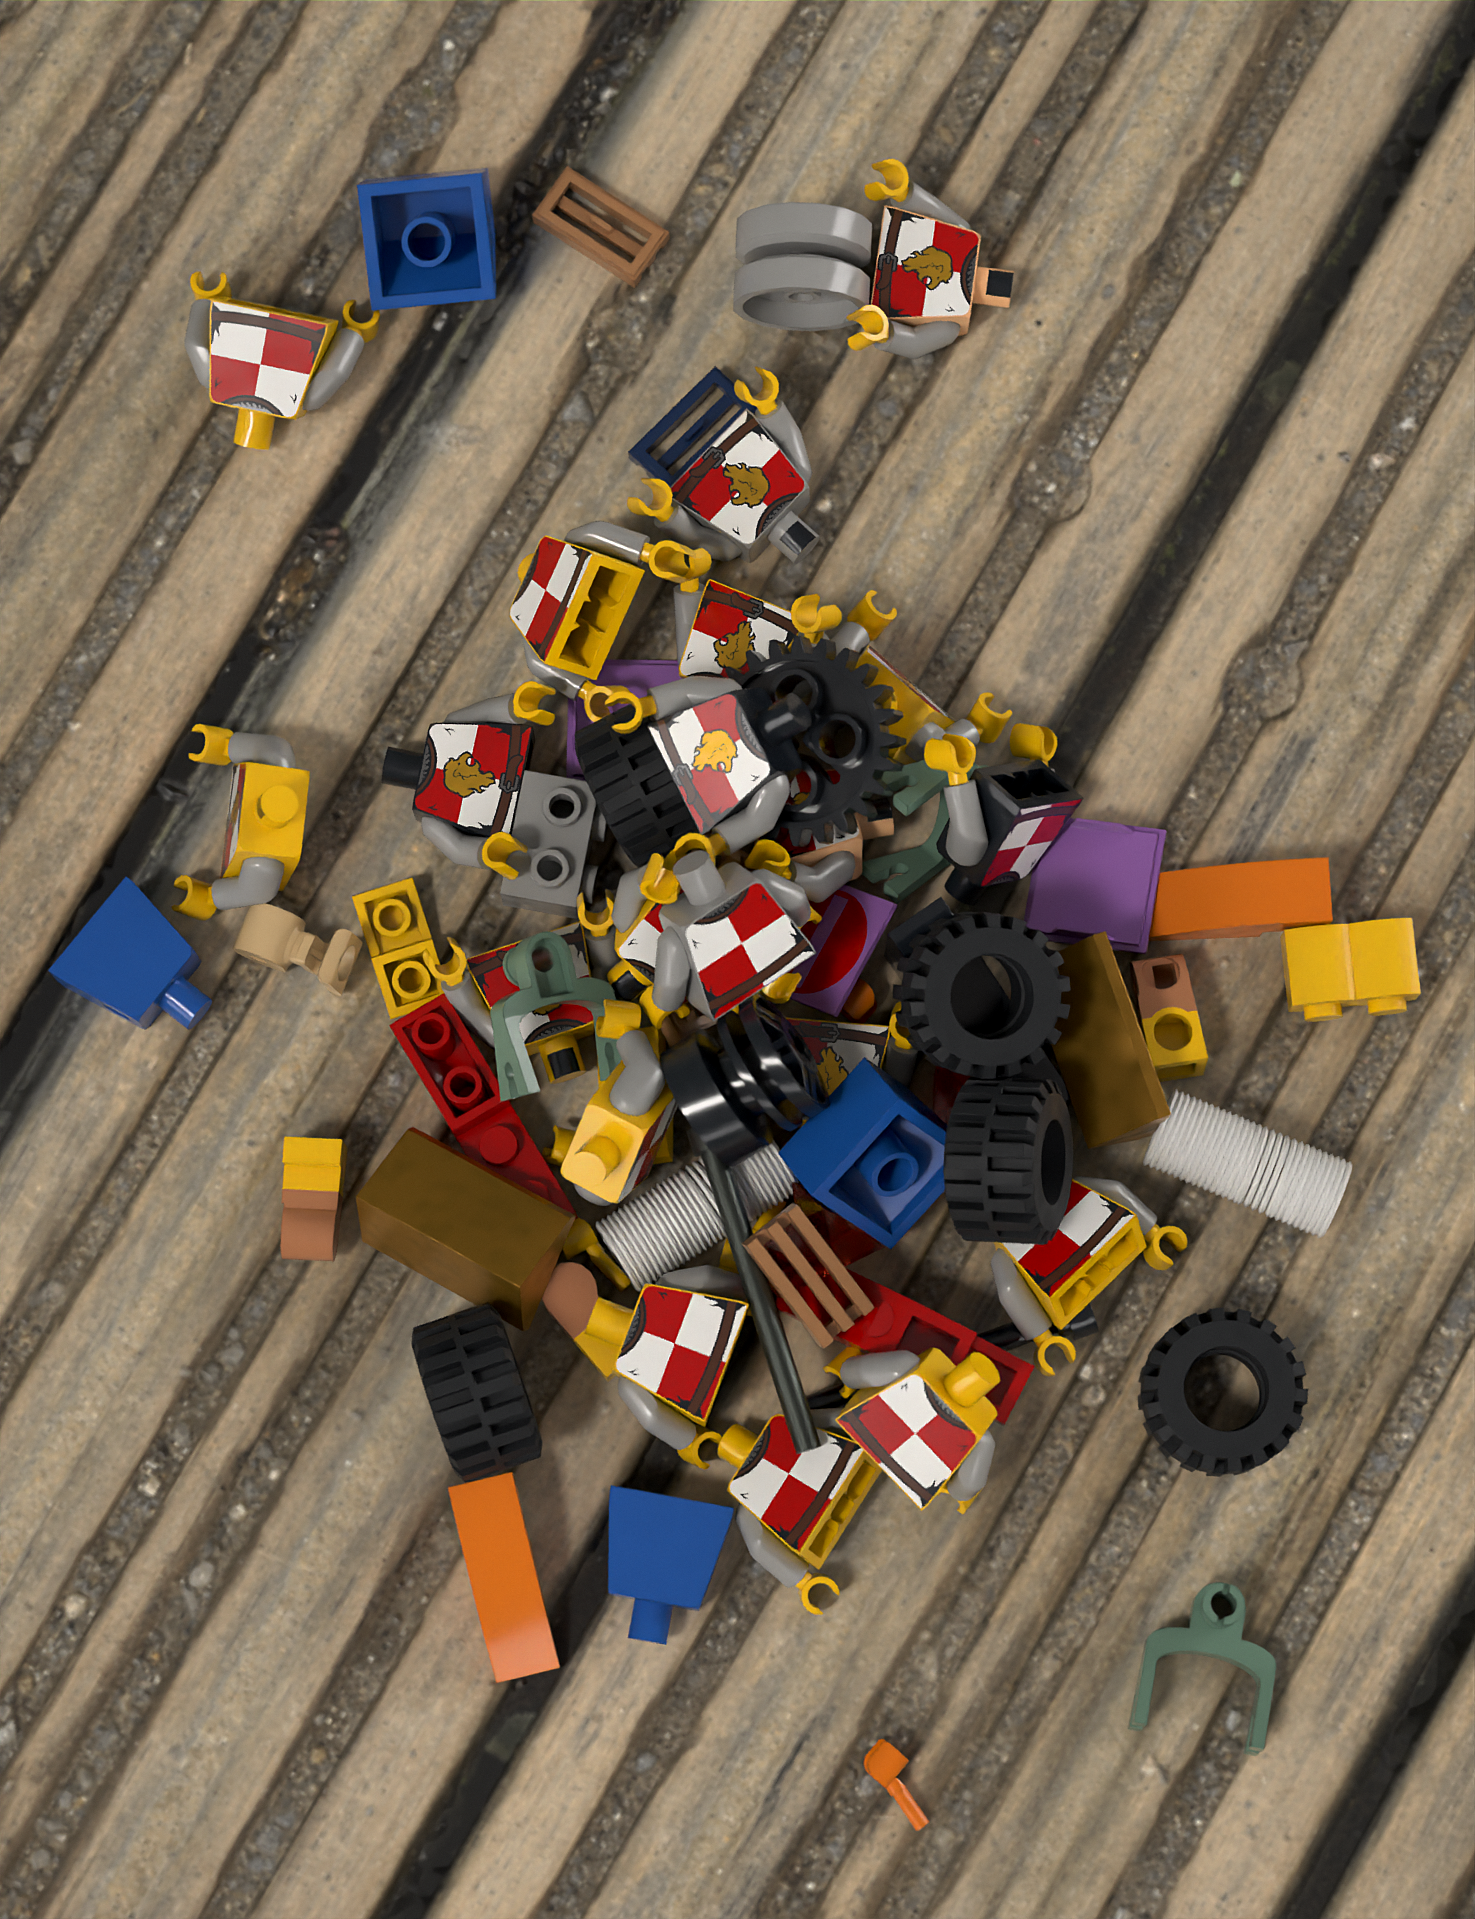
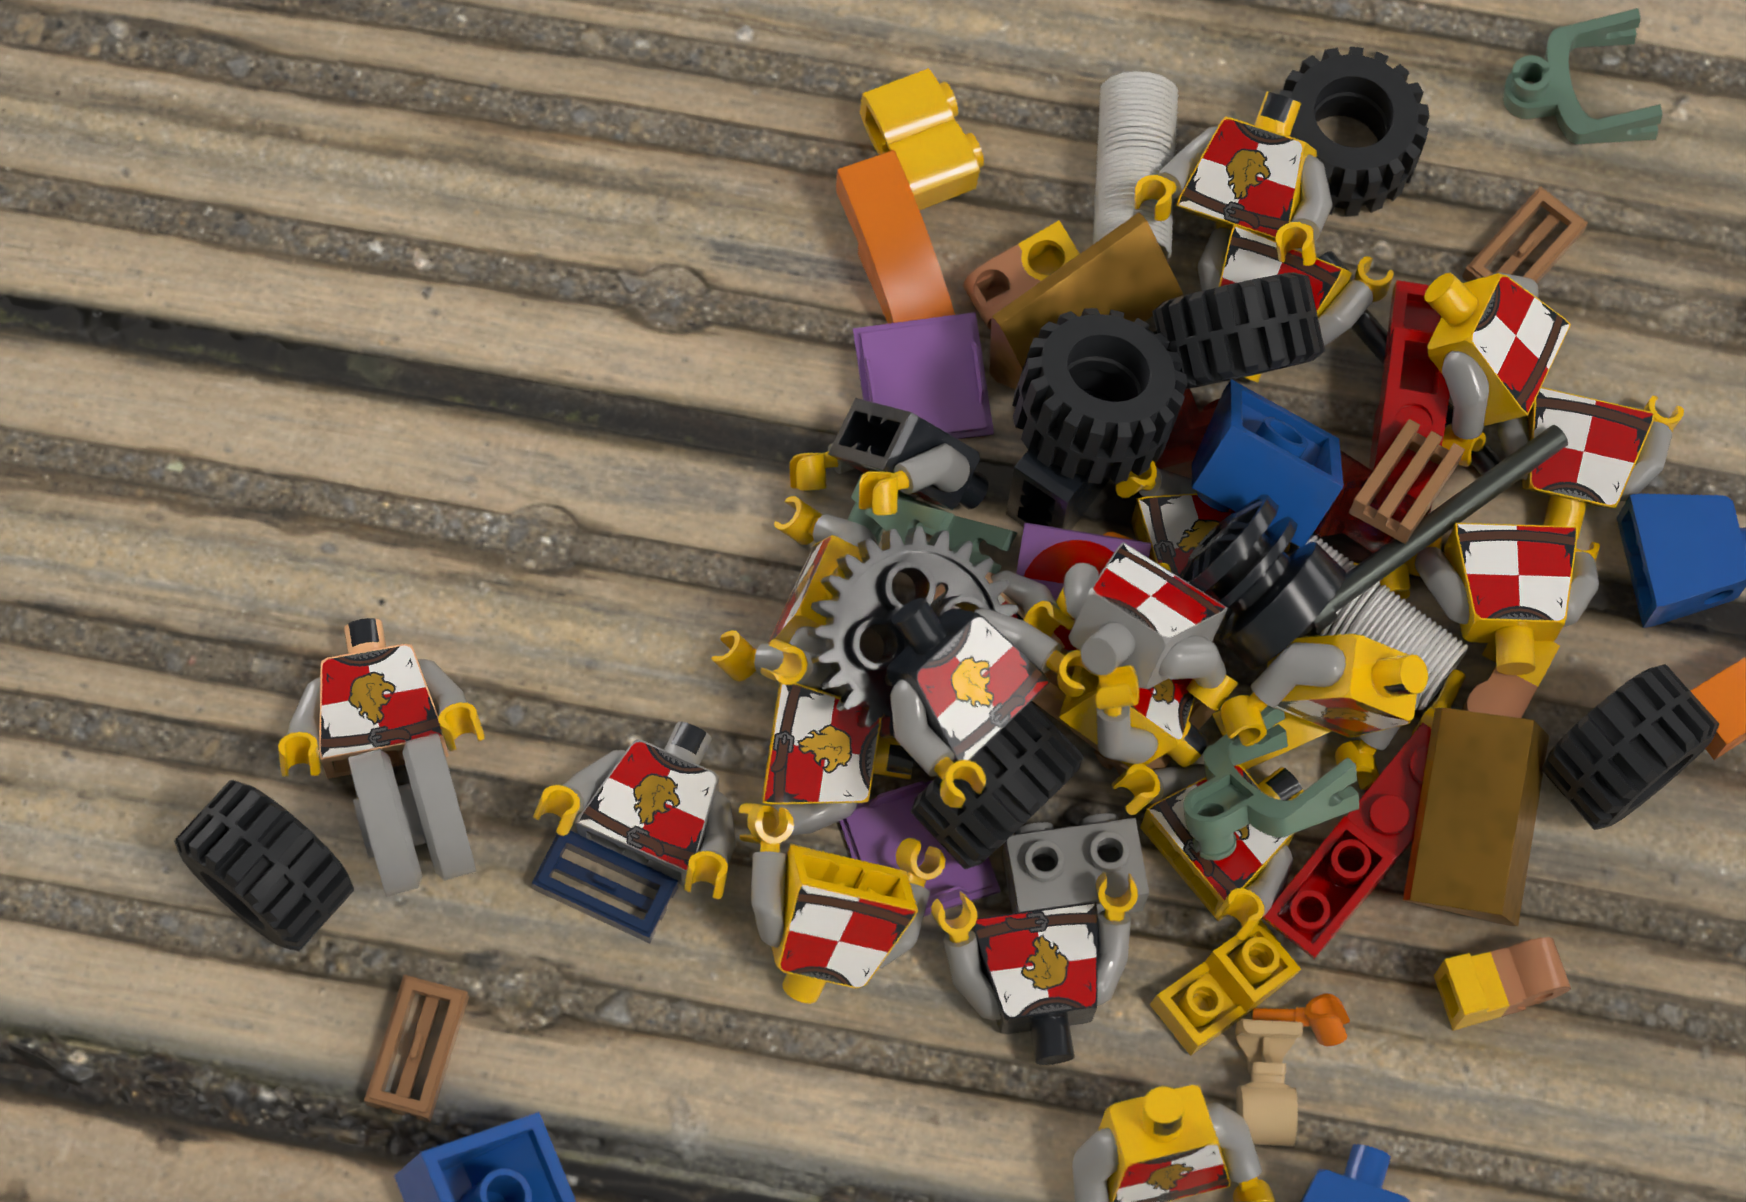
camera: 115 degrees left, 10 degrees down
none -> black tyre [174,780,354,952]
none -> torso [1134,92,1332,266]
none -> orange hand [1253,993,1350,1046]
none -> medium nougat tile [1462,186,1588,283]

